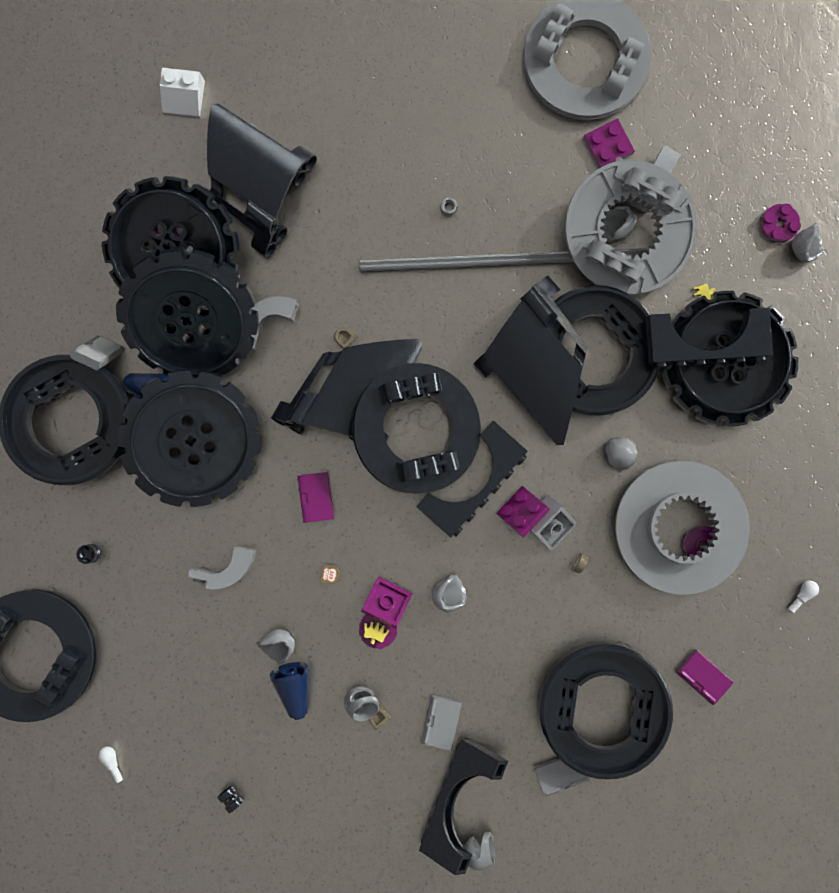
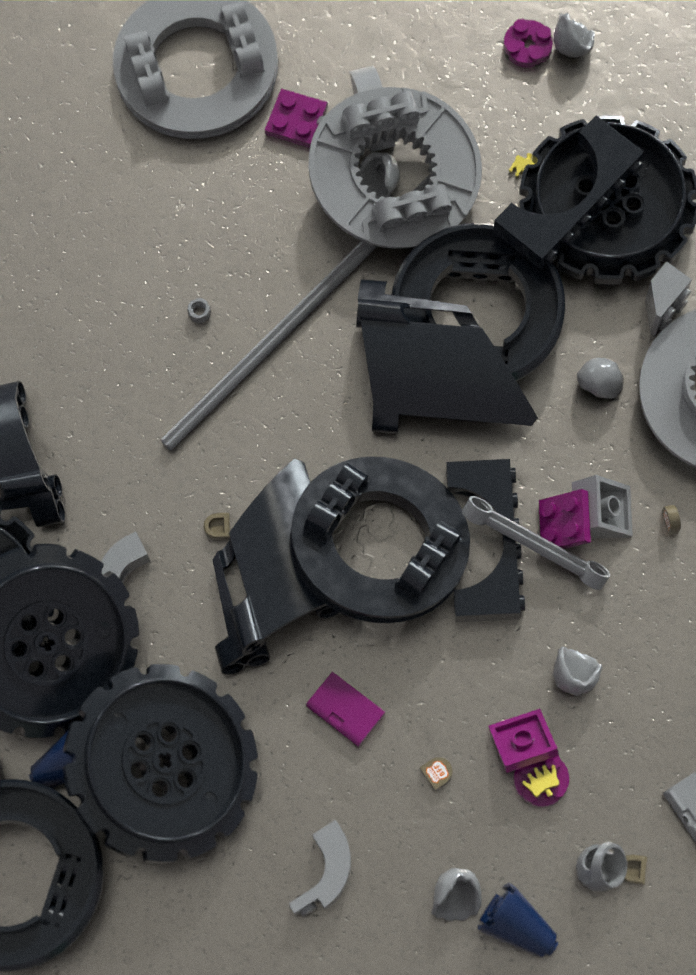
camera: 40 degrees left, 15 degrees down
none -> light grey piece [462,496,610,590]
none -> light grey slope [645,262,692,337]

